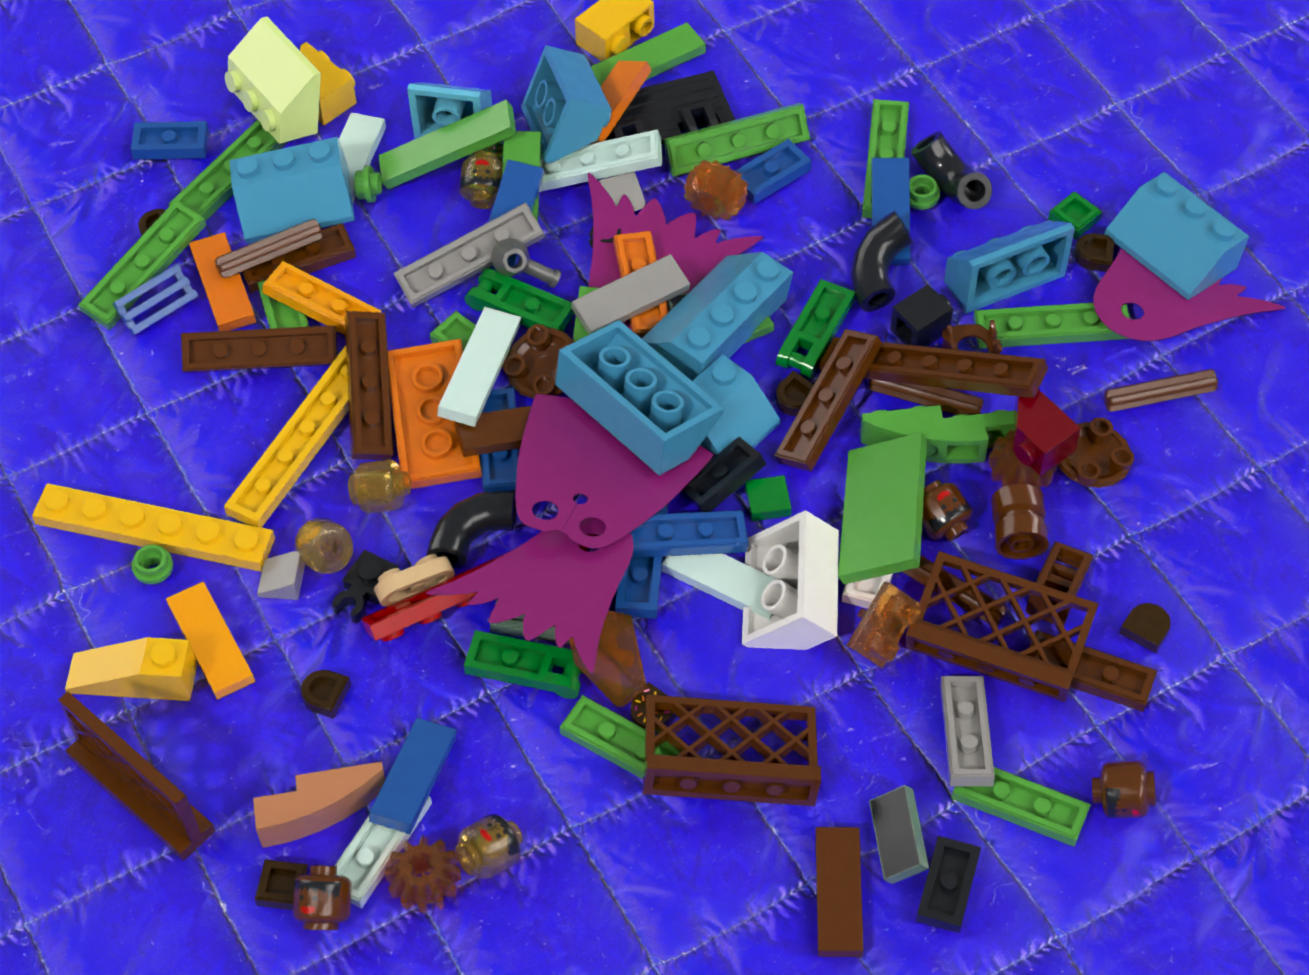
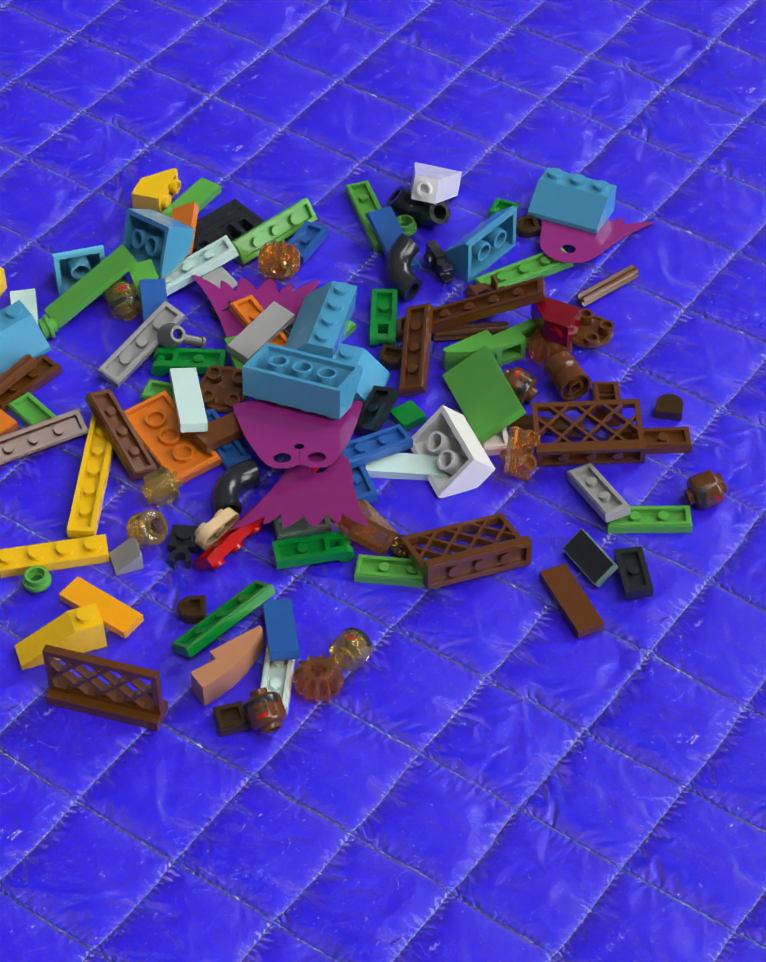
camera: 25 degrees left, 10 degrees down
light orange tile [262,261,381,335] -> none
black brick [890,284,953,347] -> none
none -> green tile [171,580,276,658]
none -> slope [410,162,462,204]
none -> black plate [423,240,454,284]

